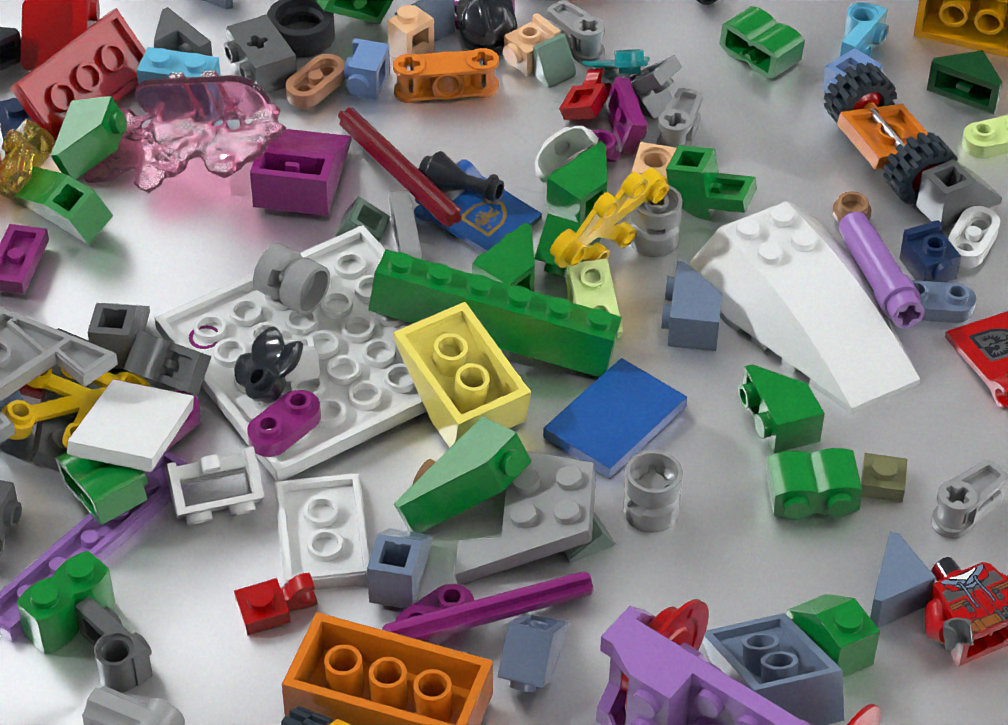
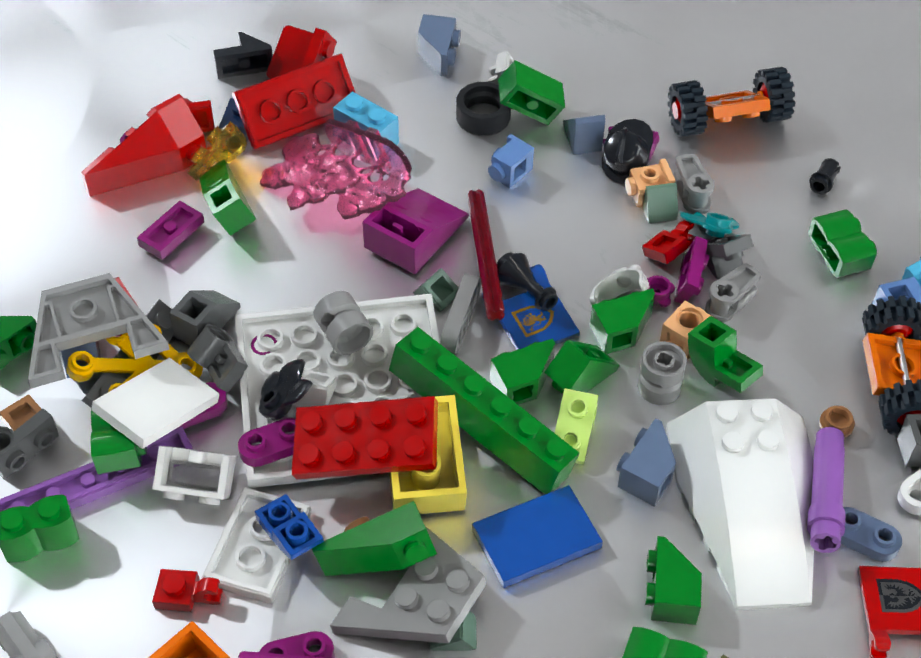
camera: 25 degrees right, 5 degrees up
green slope [50,96,127,179] -> none
dark grey plate [75,596,153,693] -> none
dark grey slope [154,7,213,56] -> none
dark grey brick [224,15,297,96] -> none
nougat plate [286,54,345,108] -> none
sand blue slope [367,528,433,609] -> none
light nougat brick [387,5,434,68] -> none
orange piece [393,48,499,103] -> none
yellow plant [550,167,670,268] -> none
light grey wheel [623,450,683,533] -> none
dark blue brick [899,220,961,282] -> none
none -> blue slope [255,494,324,560]
none -> red plate [292,396,438,480]

